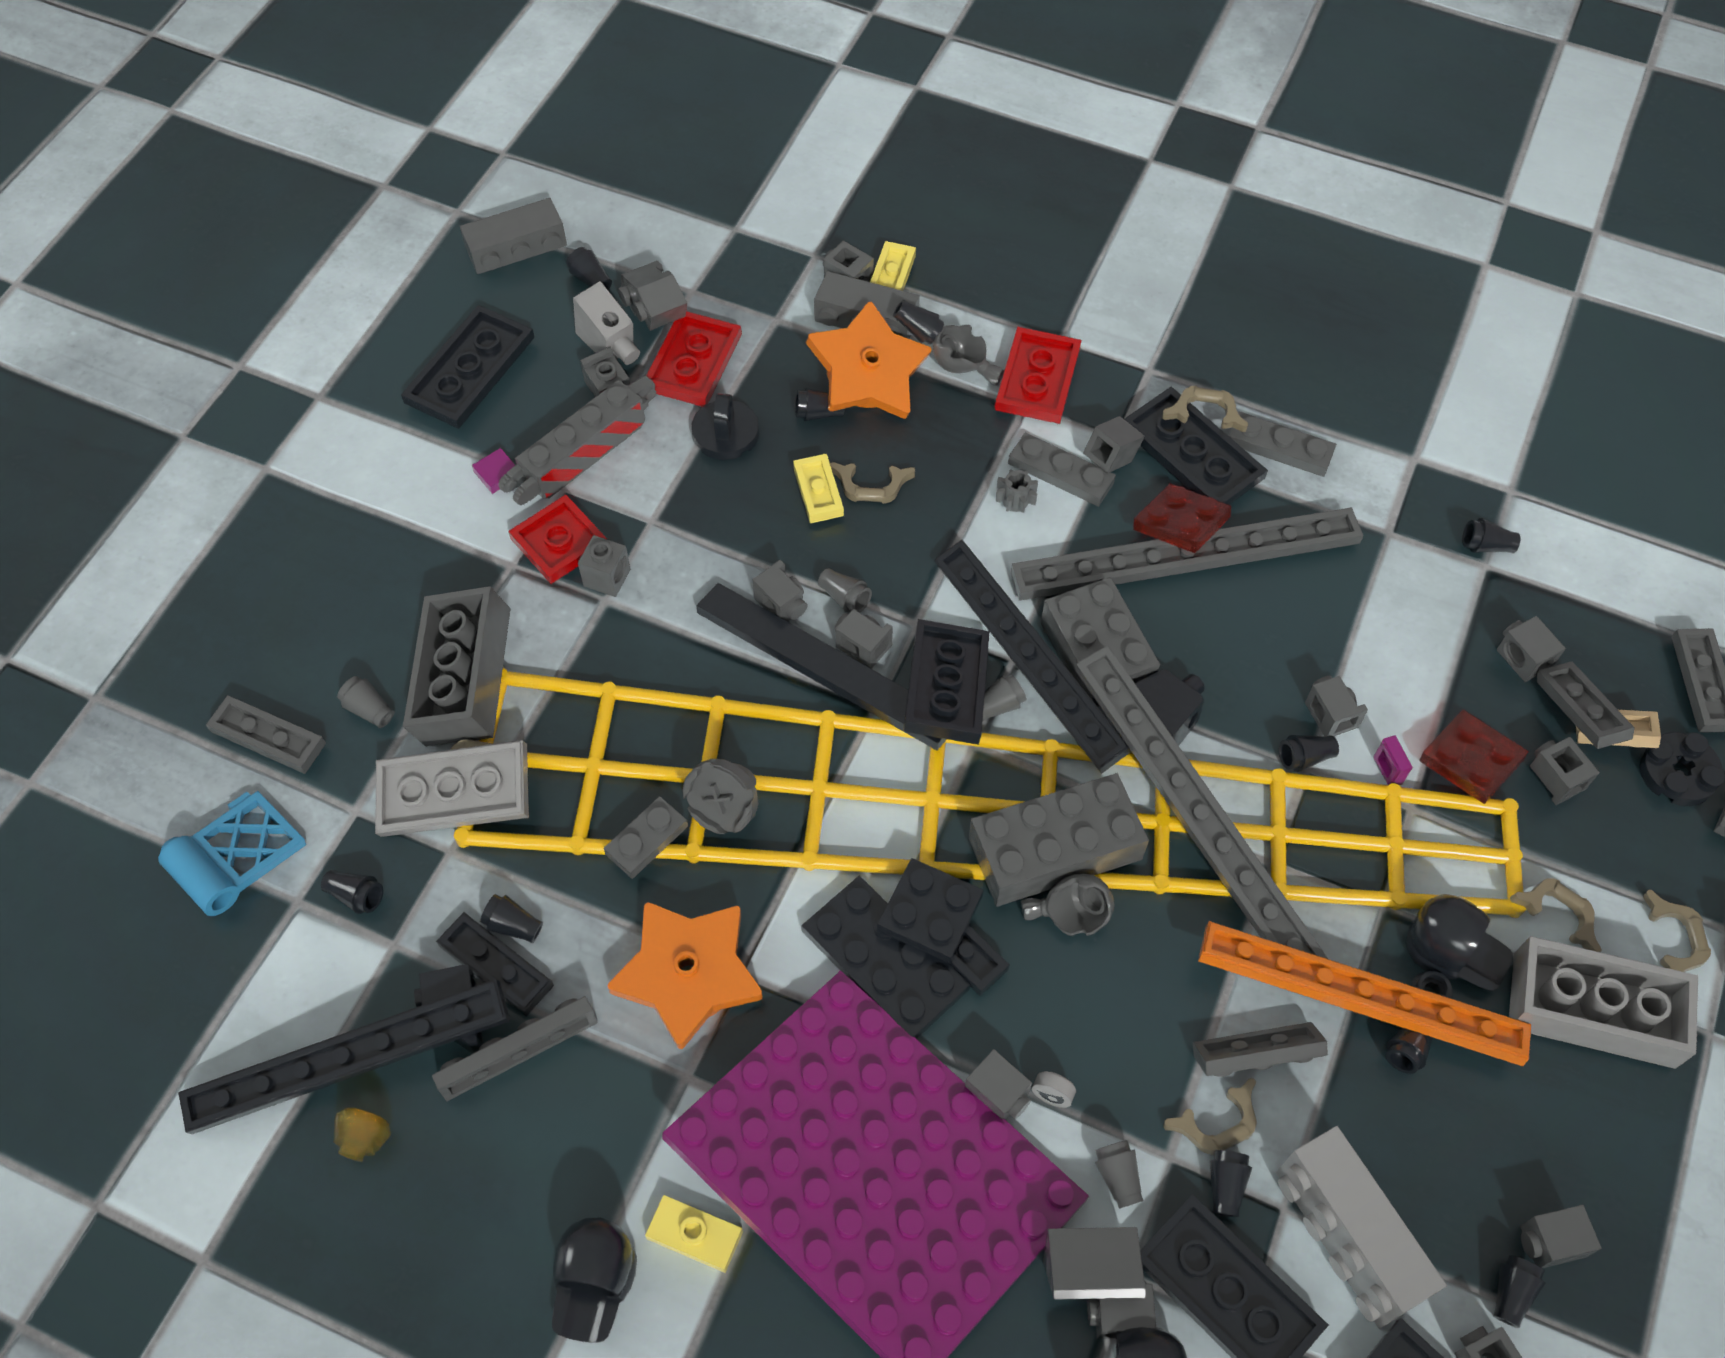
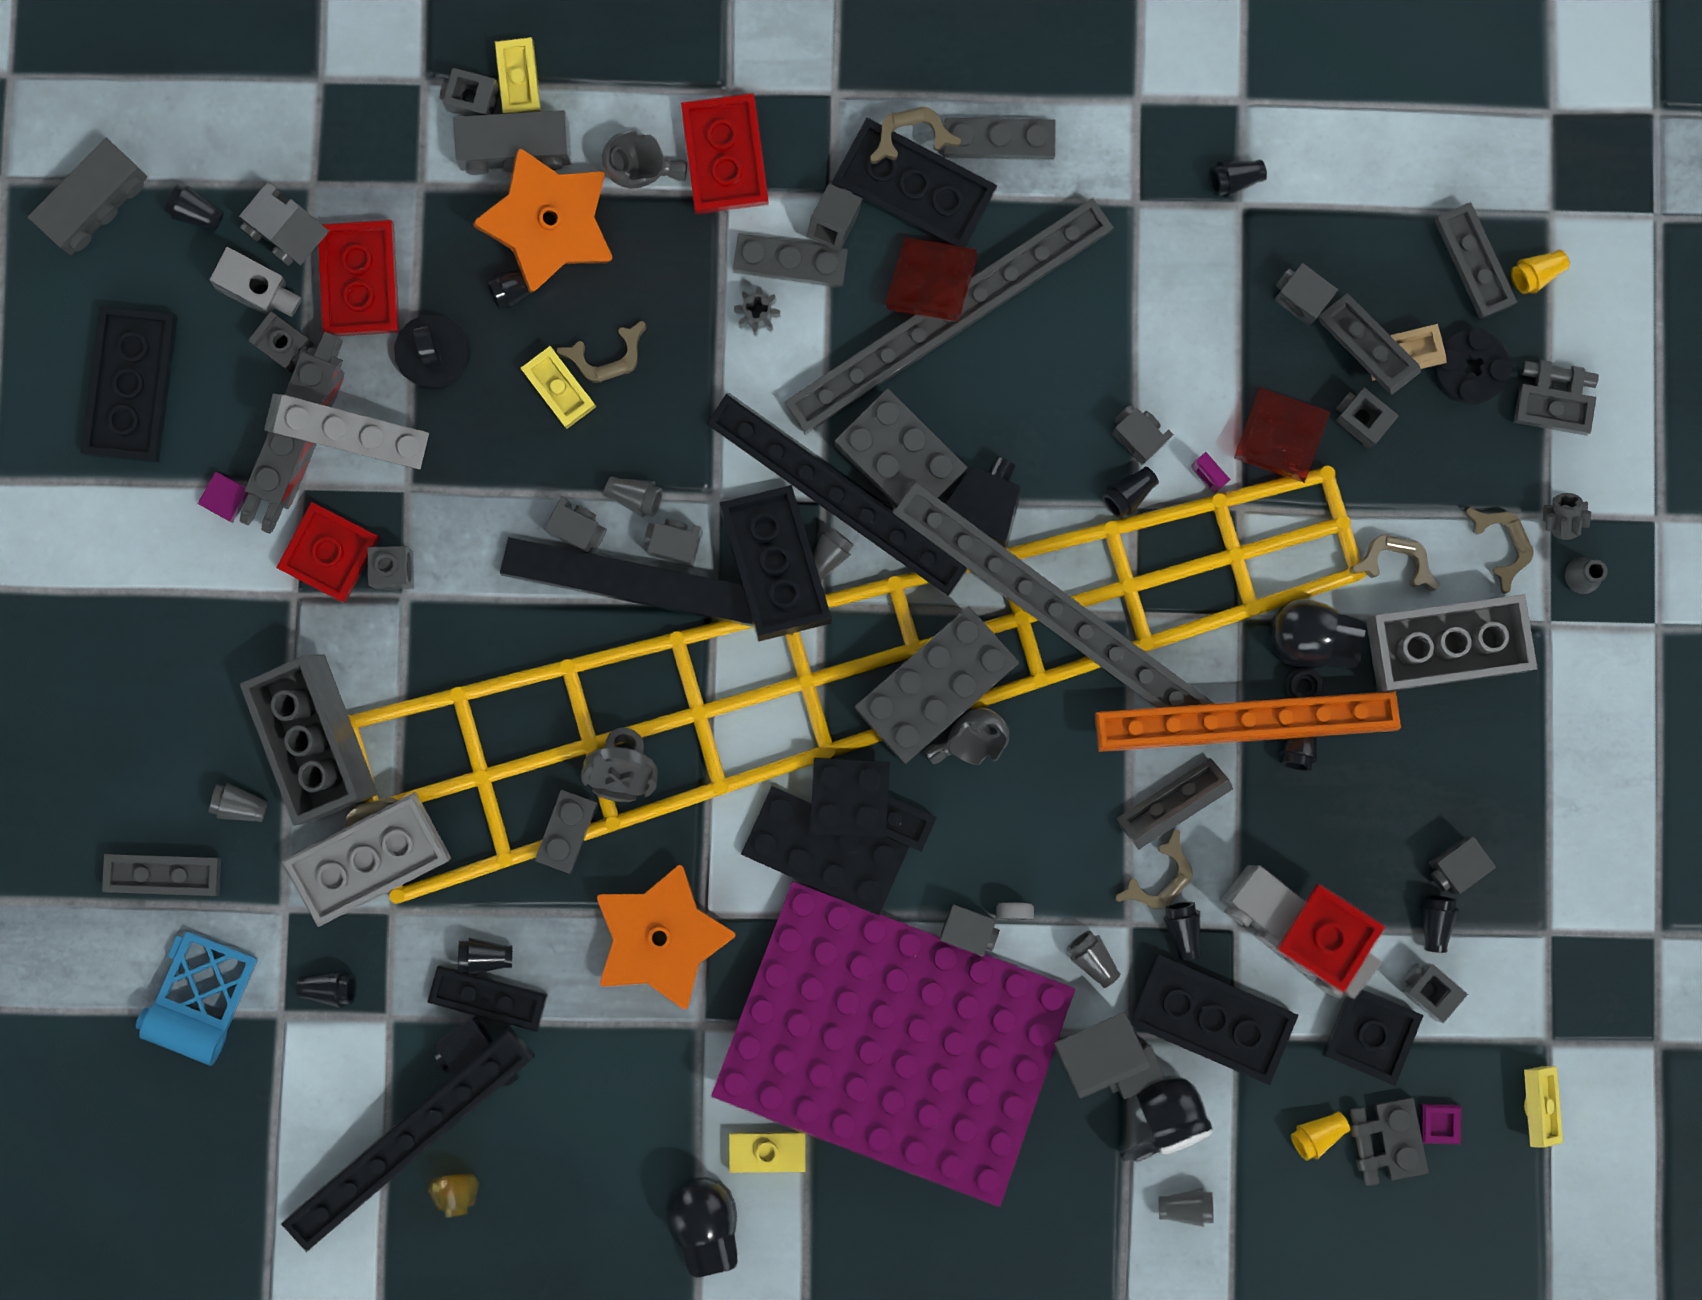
camera: 25 degrees left, 25 degrees up
dark grey plate [432,996,598,1101] -> none
black cone [893,300,944,344] -> none
none -> light grey brick [264,394,429,469]
none -> red plate [1275,884,1385,993]

